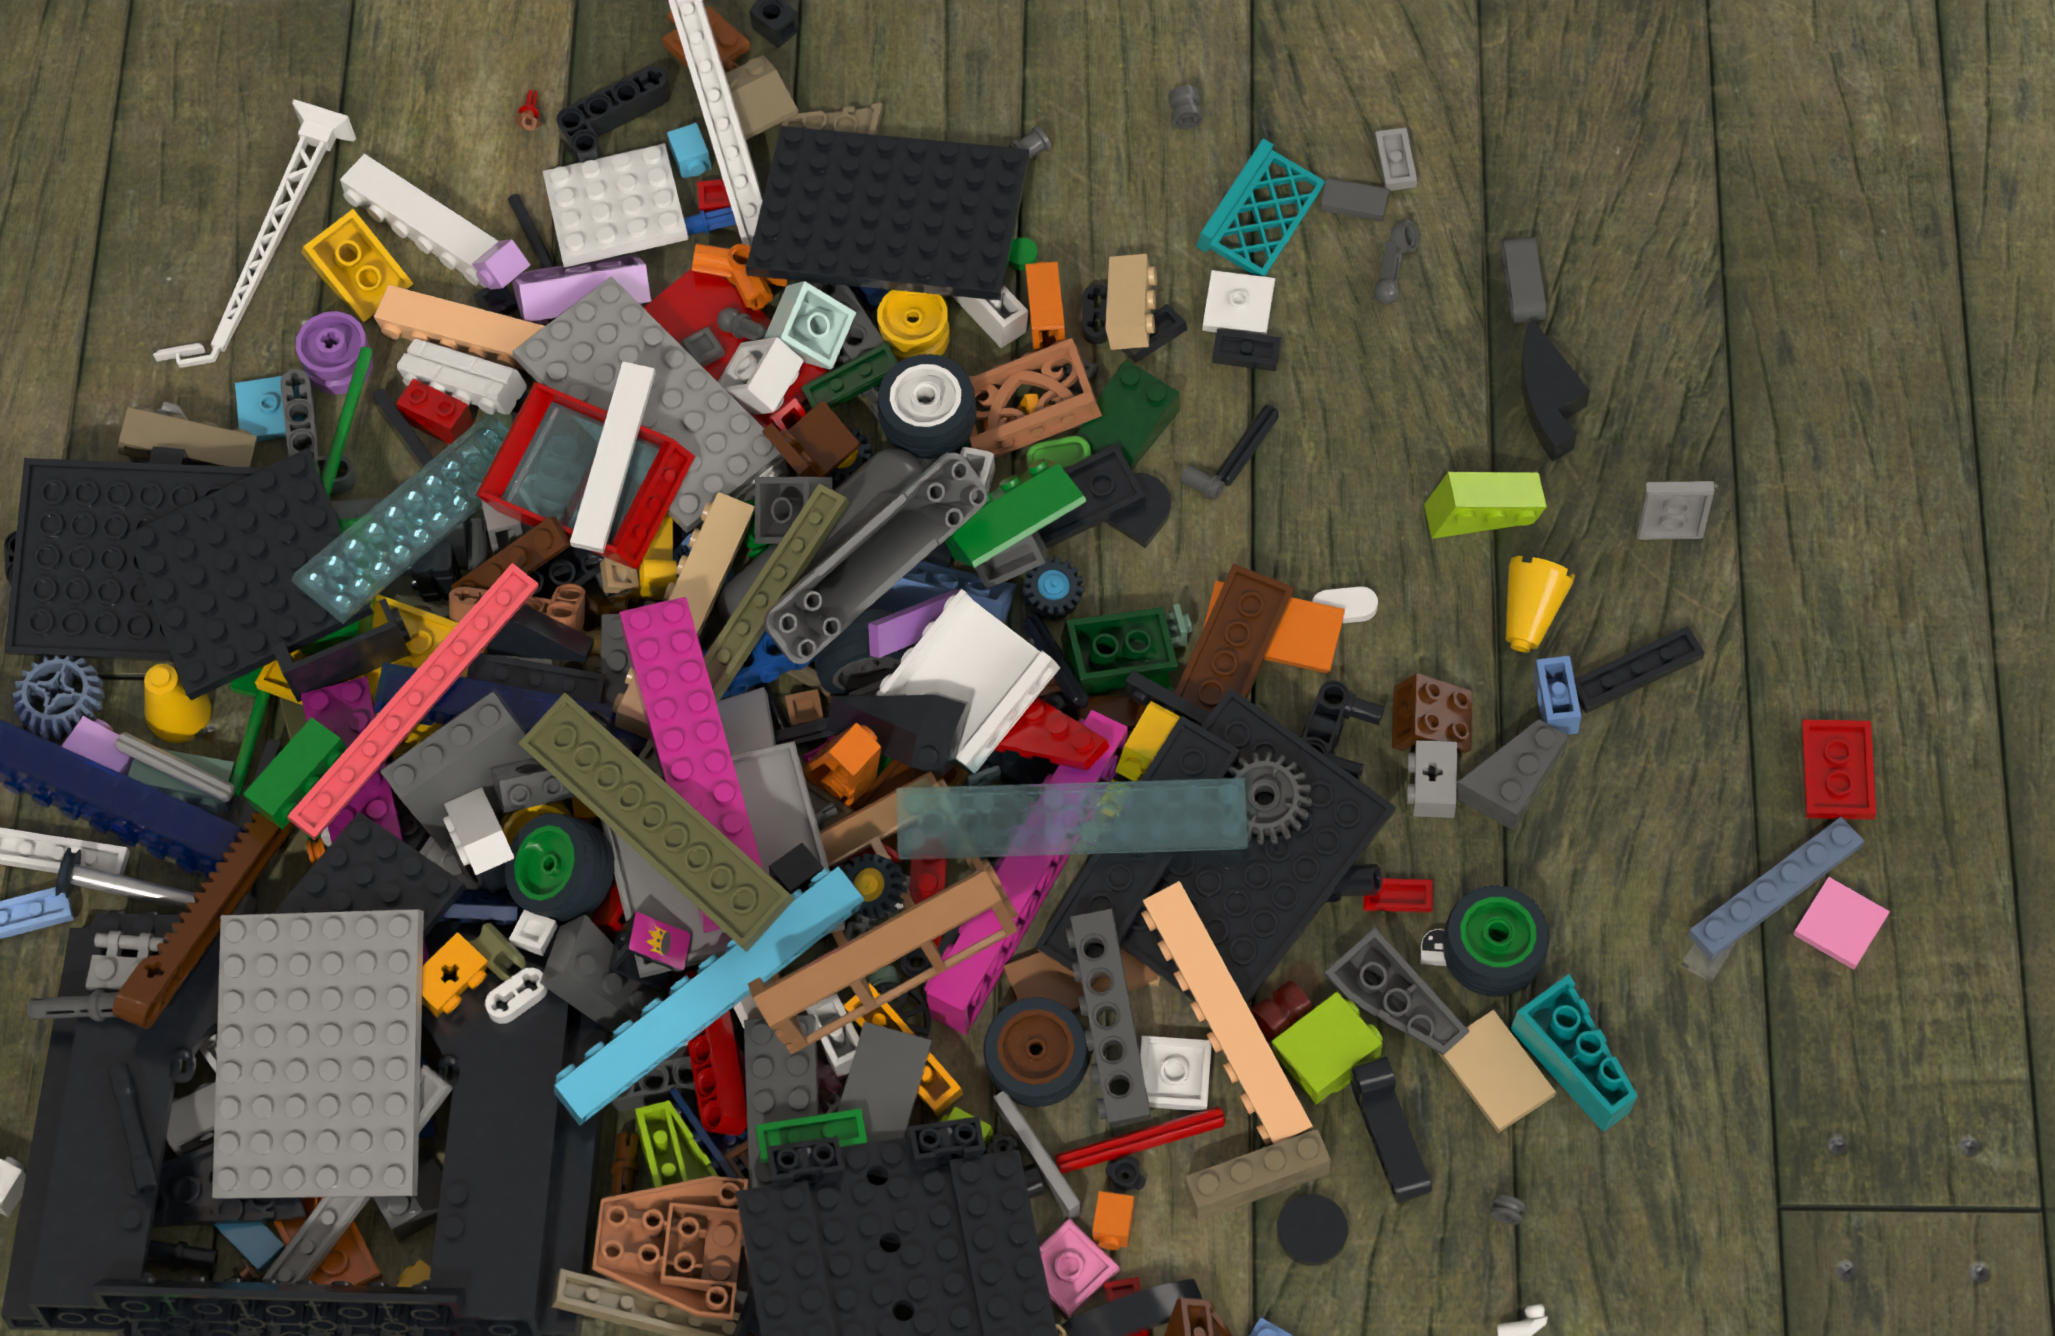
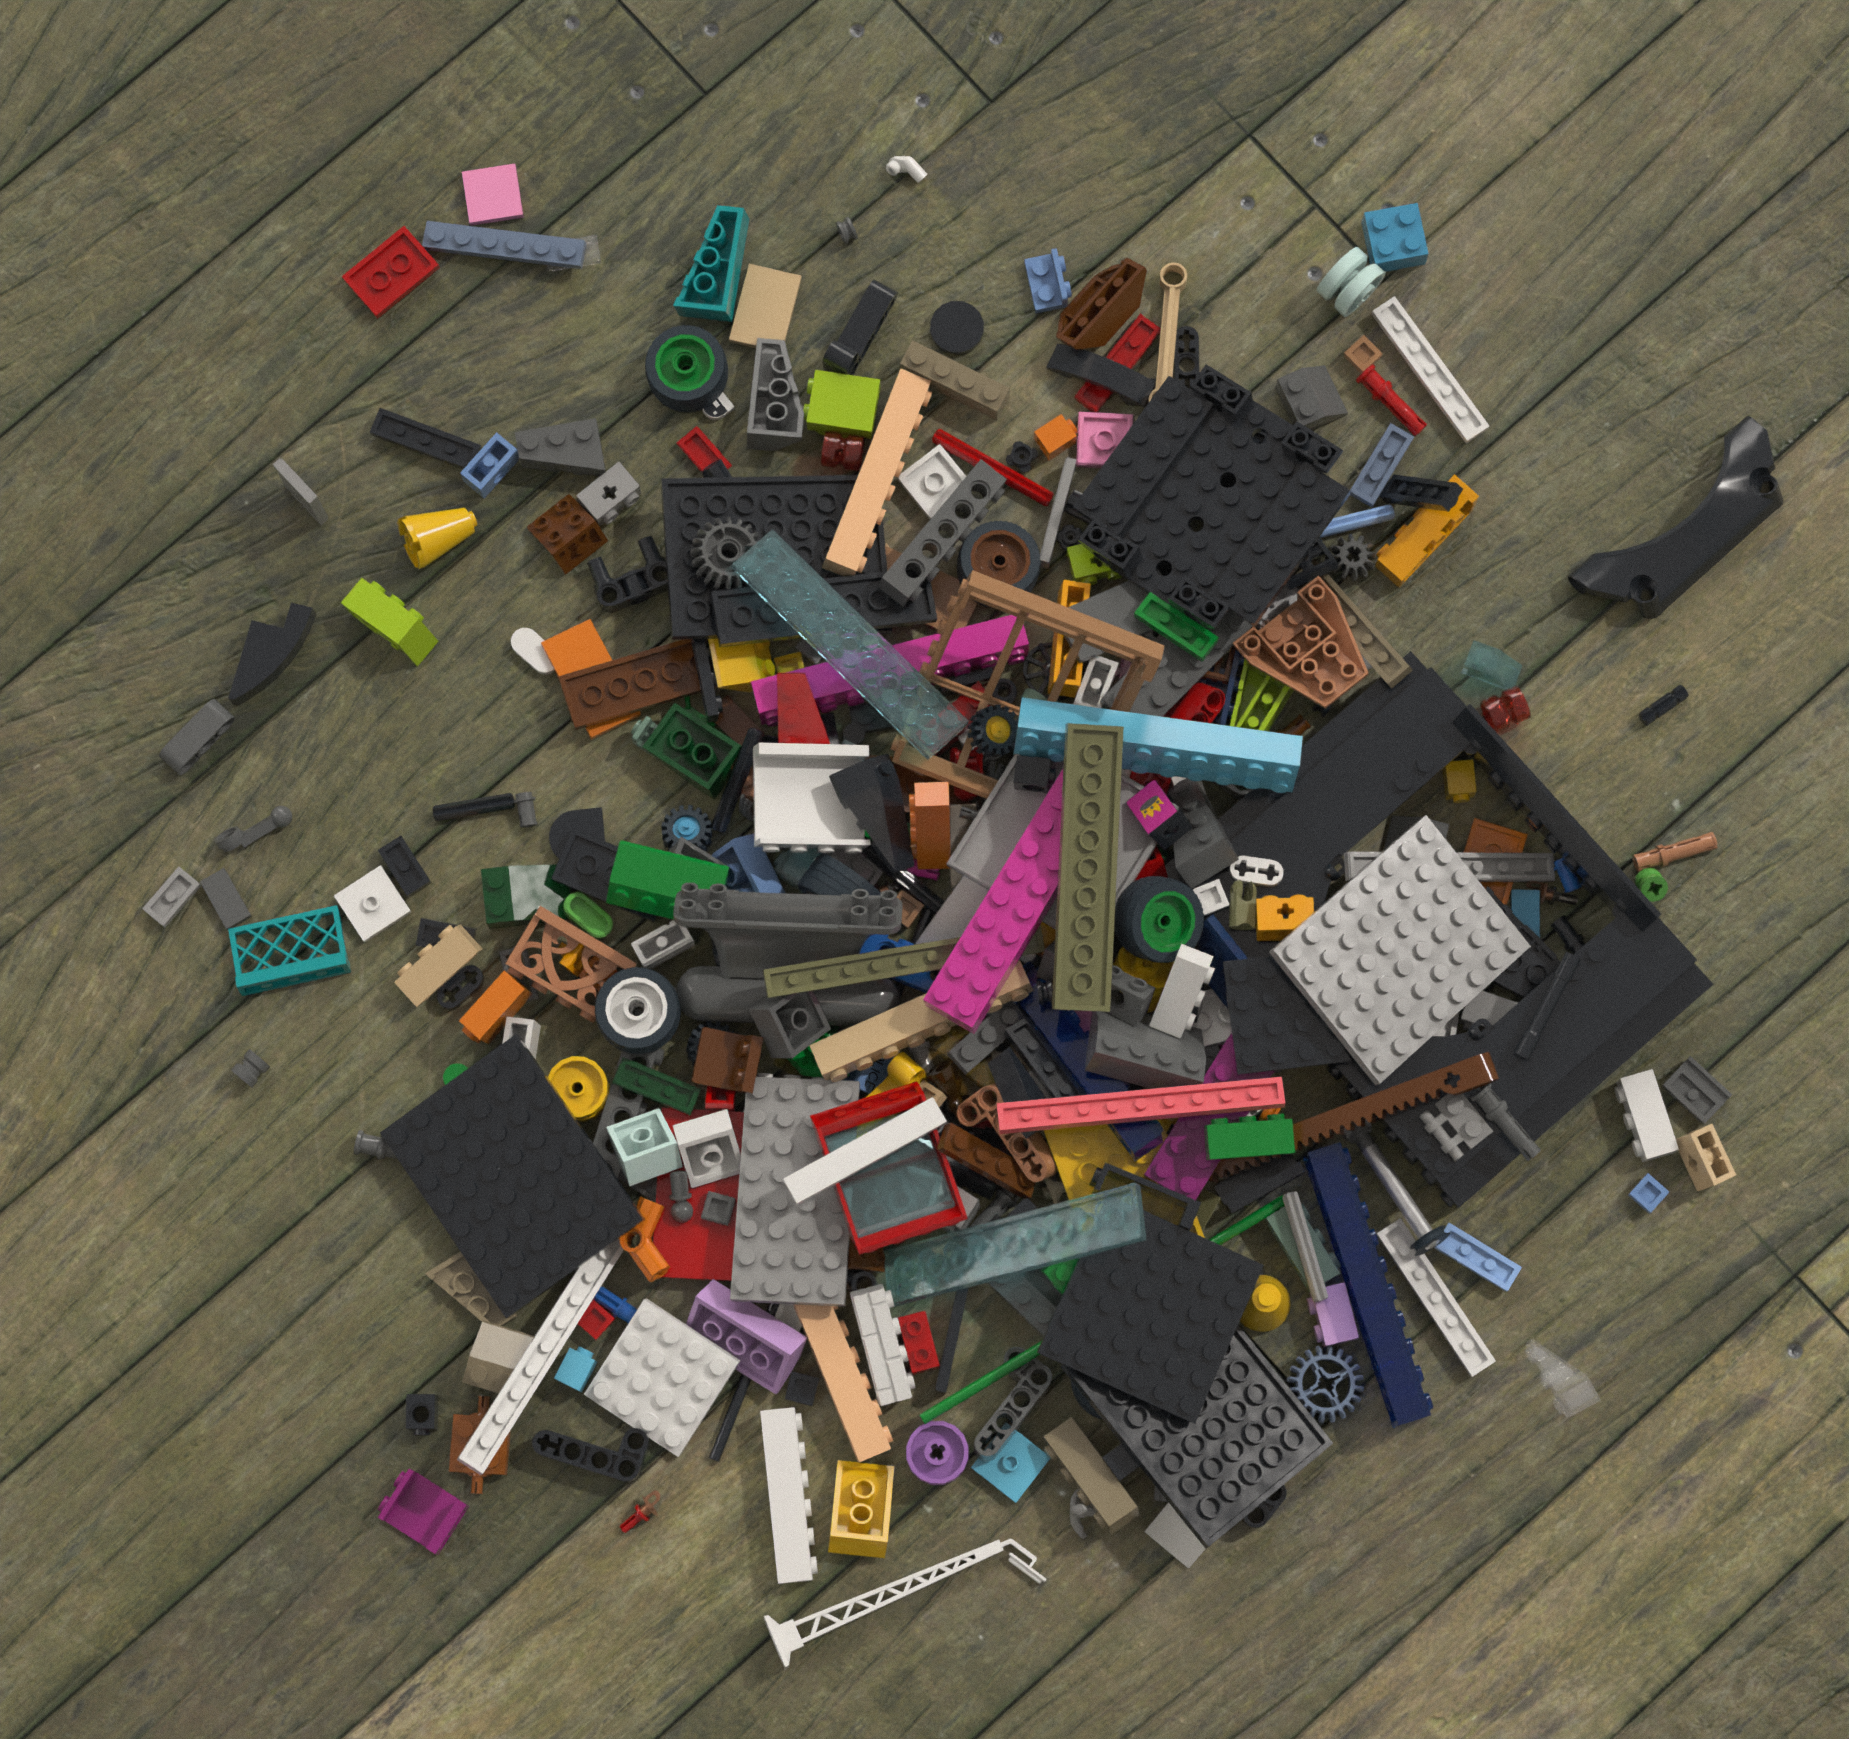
camera: 135 degrees left, 15 degrees up
lavender brick [472,239,530,289] -> none
medium lavender tile [868,589,960,658] -> none

